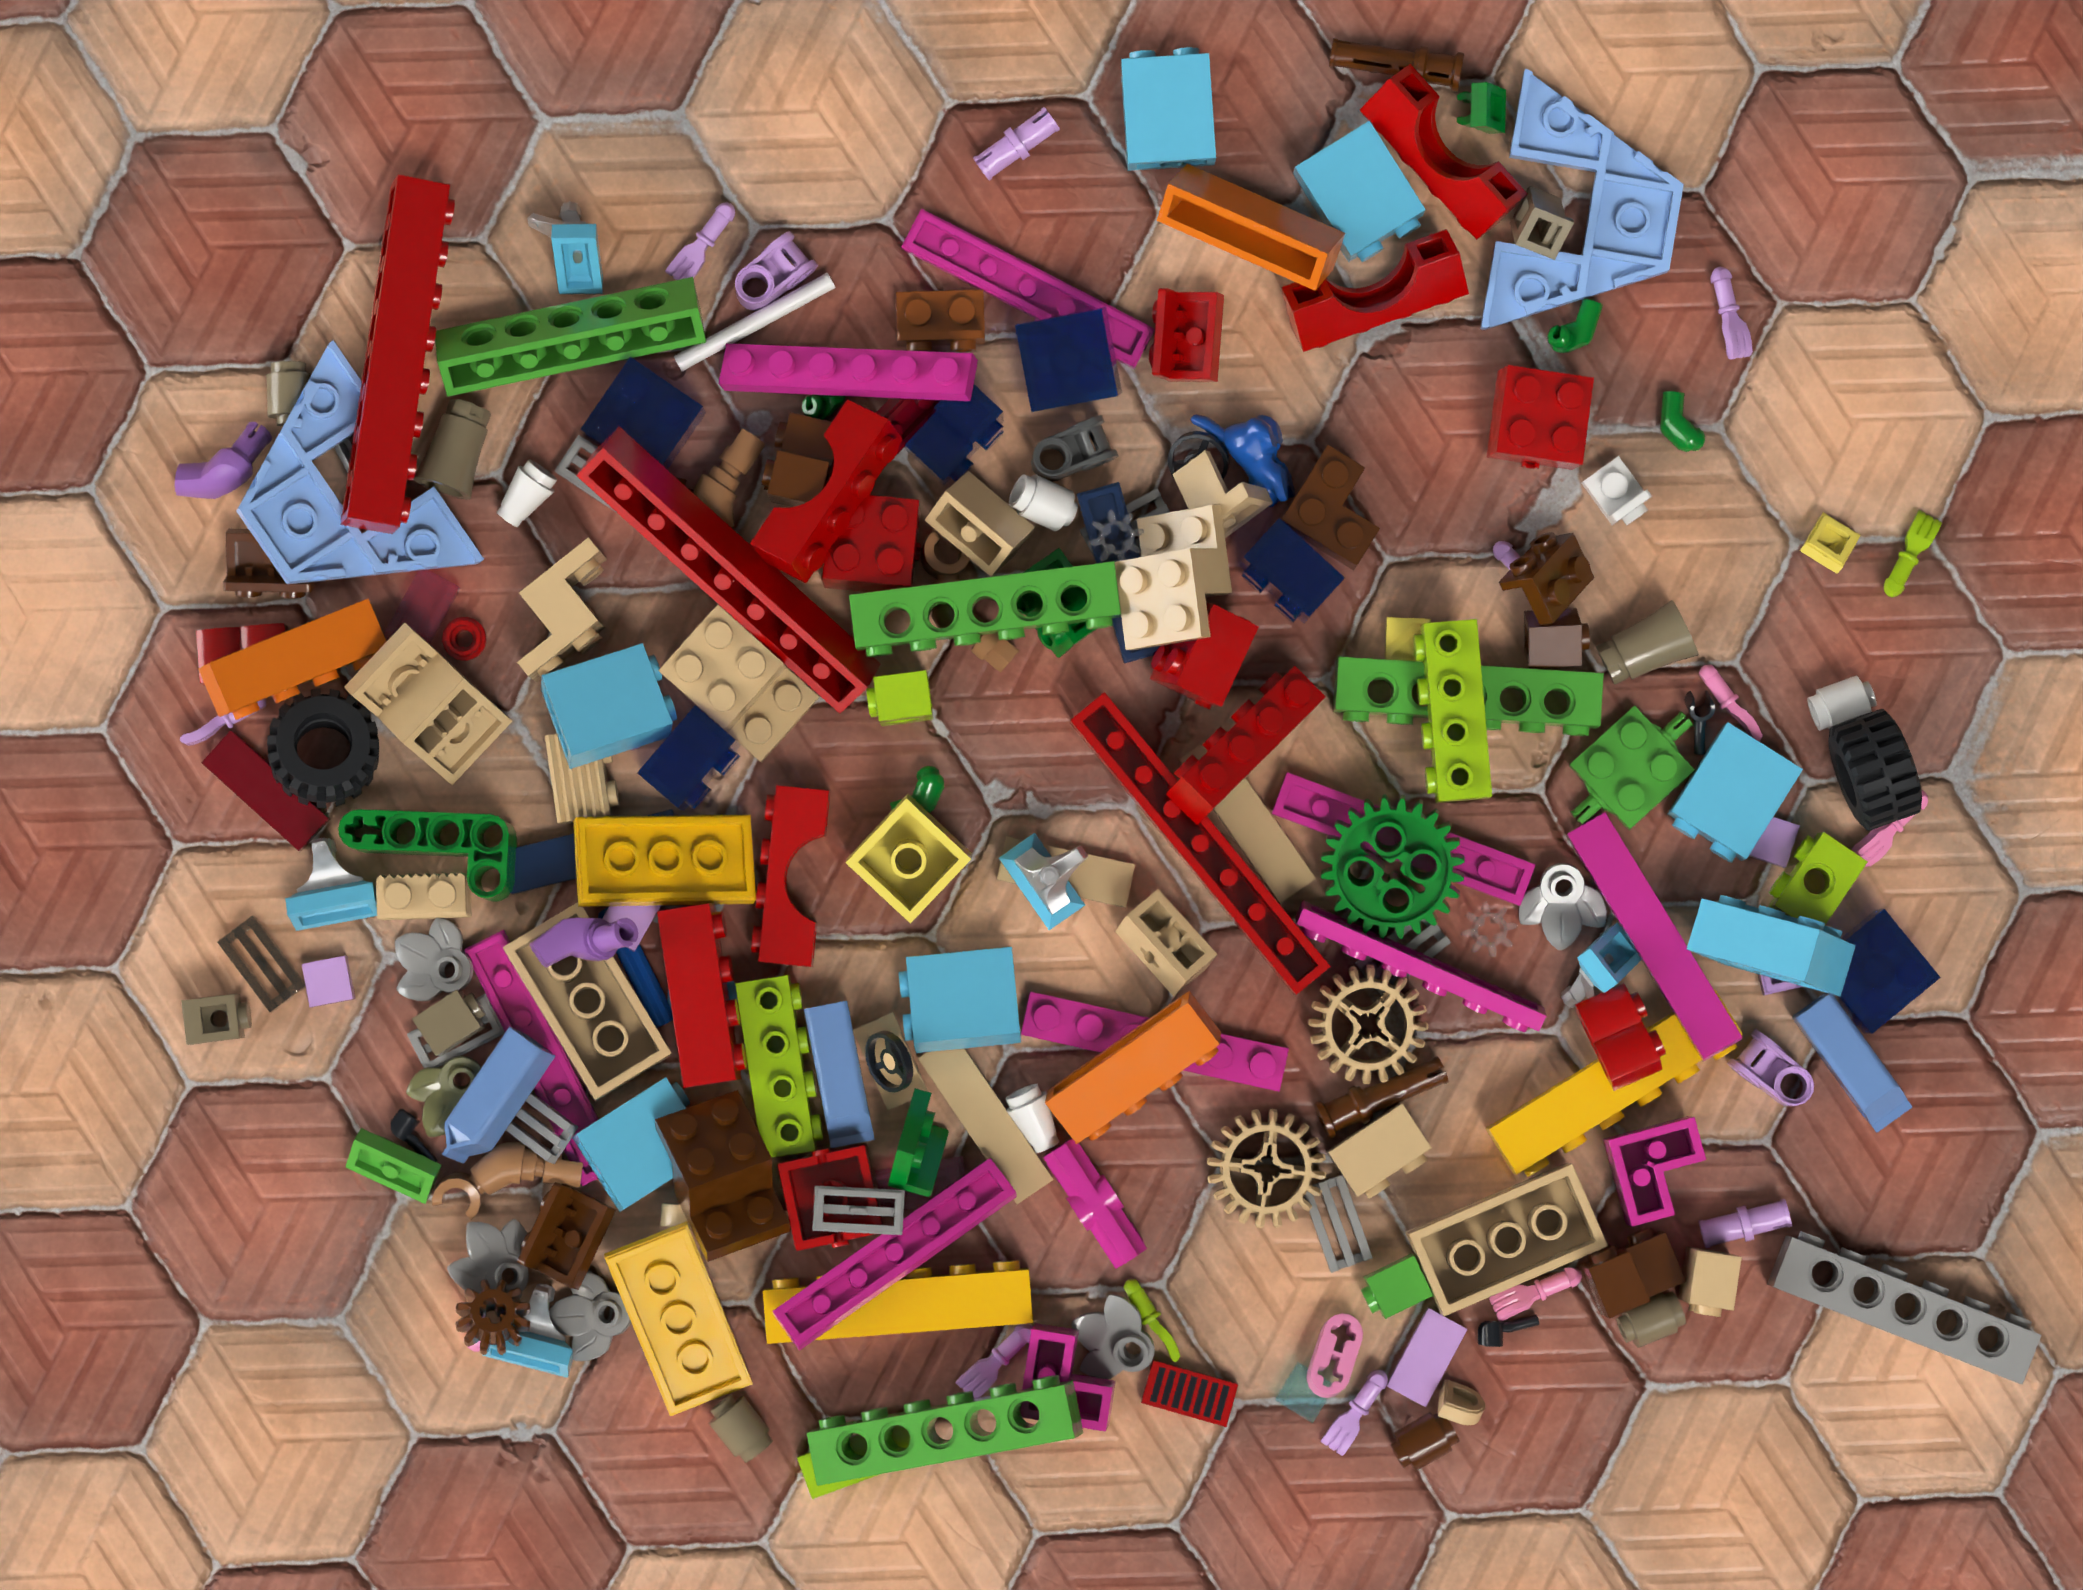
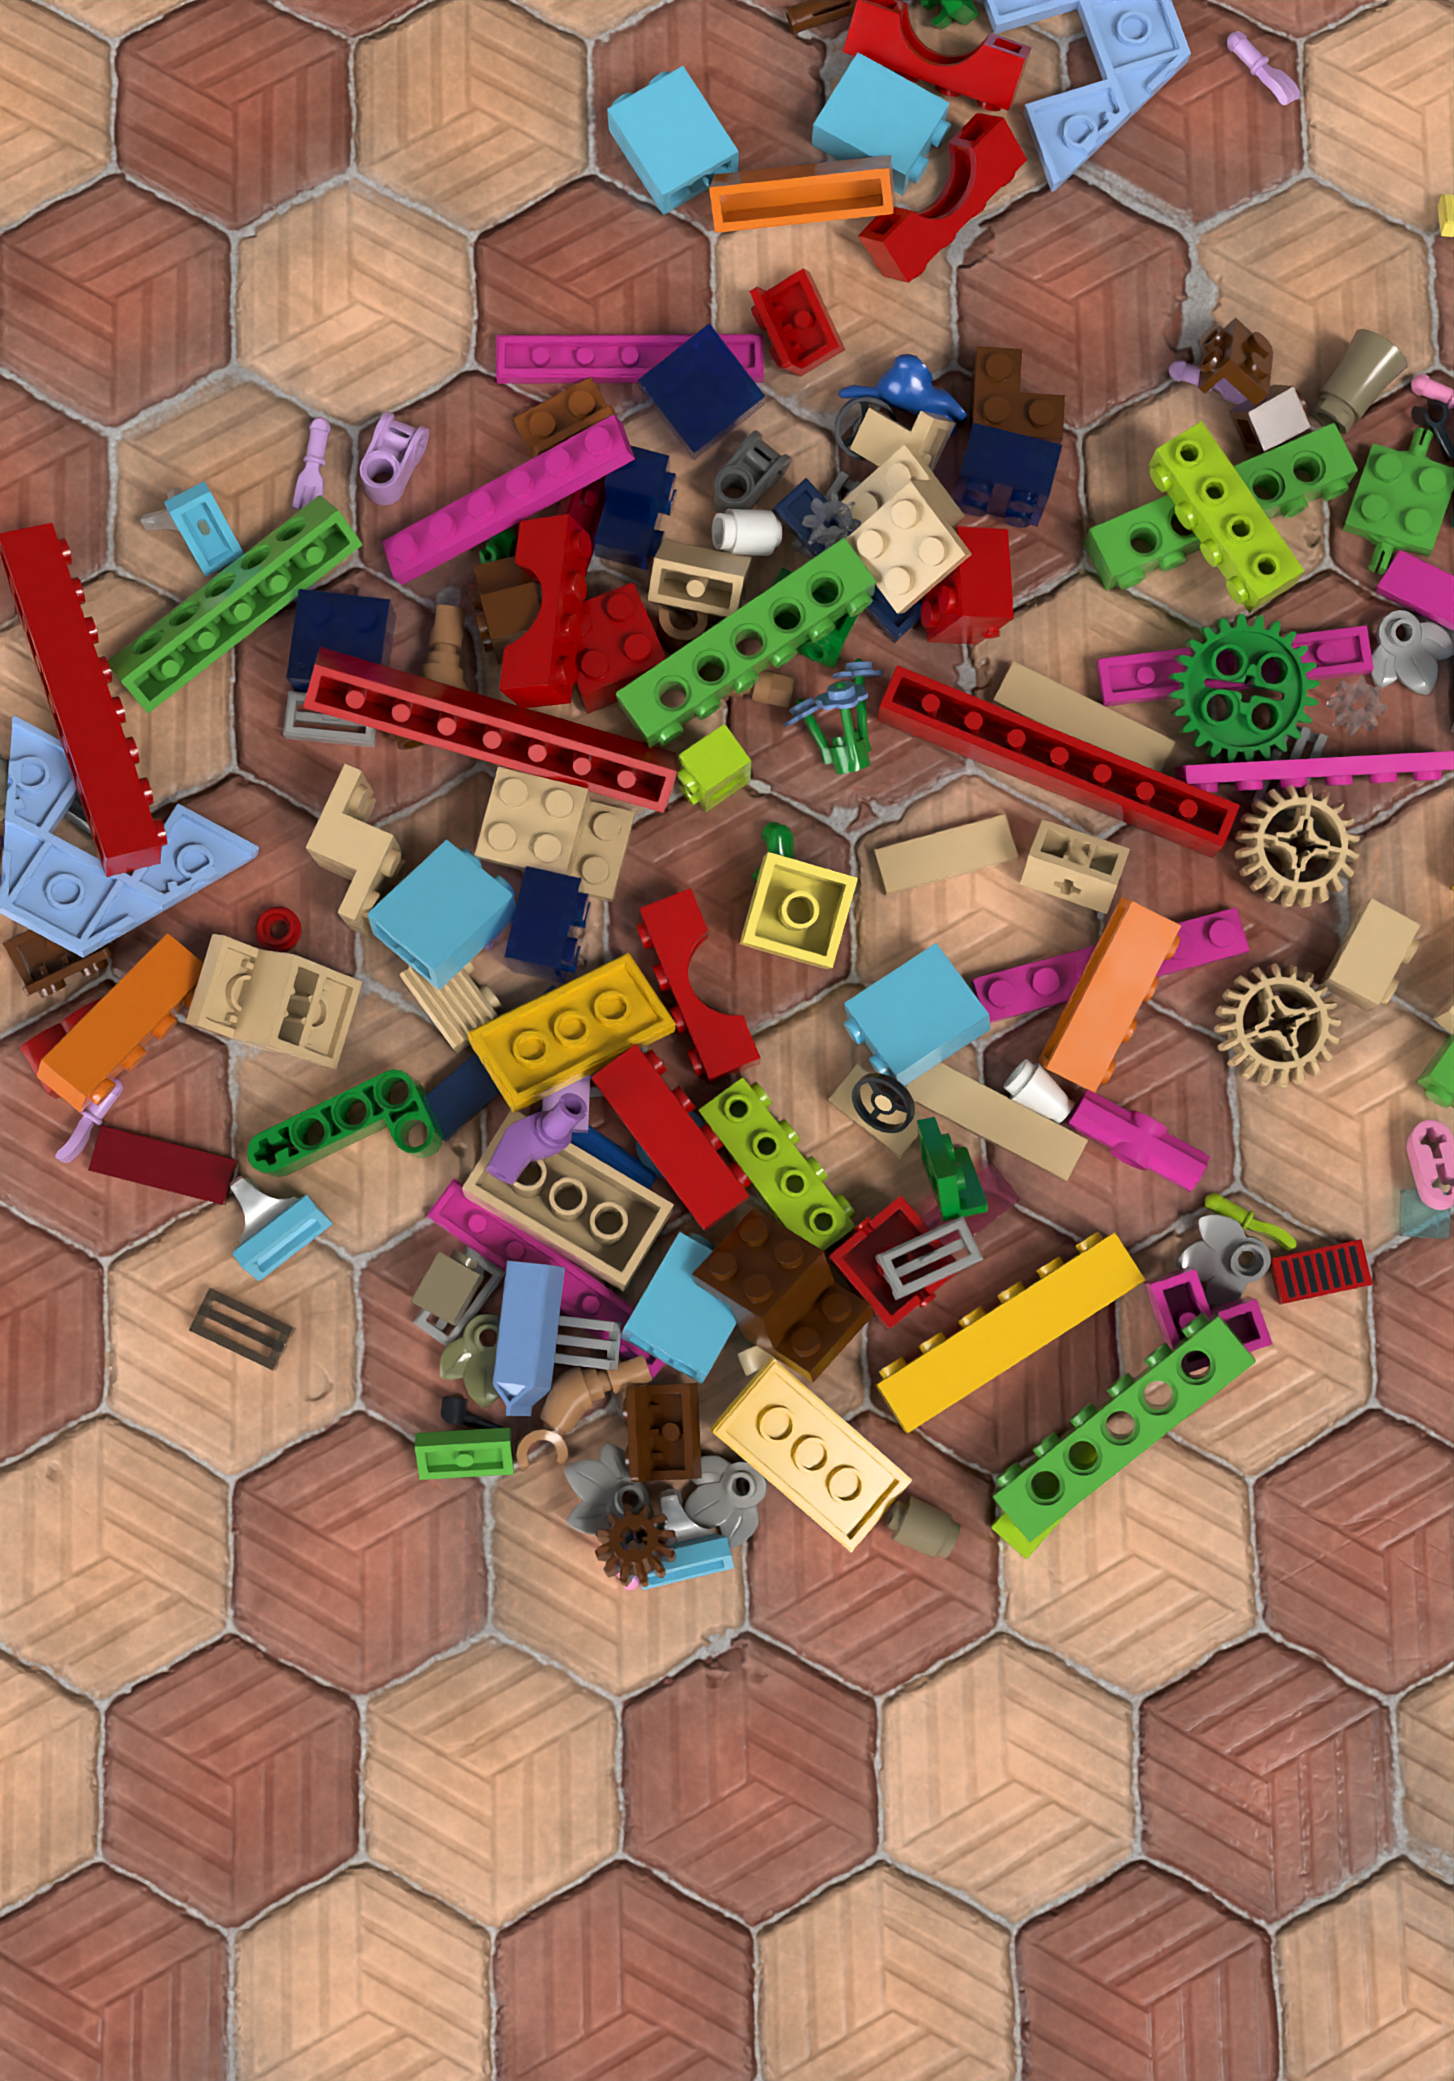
camera: 30 degrees left, 5 degrees down
dark tan brick [181,994,252,1045] -> none
black tyre [267,688,379,808] -> none
lavender tile [302,956,355,1007] -> none
tan brick [376,872,472,920] -> none
clear pink tile [384,570,461,644] -> none
light grey plate [395,918,473,1001] -> none
dark tan plant [413,399,491,500] -> none
white cone [497,459,557,527] -> none
white bar [674,273,836,371] -> none
dark pink plate [772,1158,1017,1351] -> none
medium blue piece [804,1001,875,1148] -> none
lavender piece [955,1323,1033,1398] -> none
lavender pin [973,107,1060,181] -> none
piece [999,833,1088,930] -> none
red brick [1166,666,1326,825] -> none
light grey tile [1304,1175,1373,1273] -> none
reddish brown pin [1314,1056,1449,1140] -> none
light yellow tile [1385,617,1431,662] -> none
red brick [1487,365,1594,470] -> none
dark tan brick [1510,186,1574,260] -> none
green arm [1547,299,1603,353] -> none
white bracket [1581,456,1652,525] -> none
green arm [1660,391,1705,452] -> none
none -> plant [782,658,884,774]

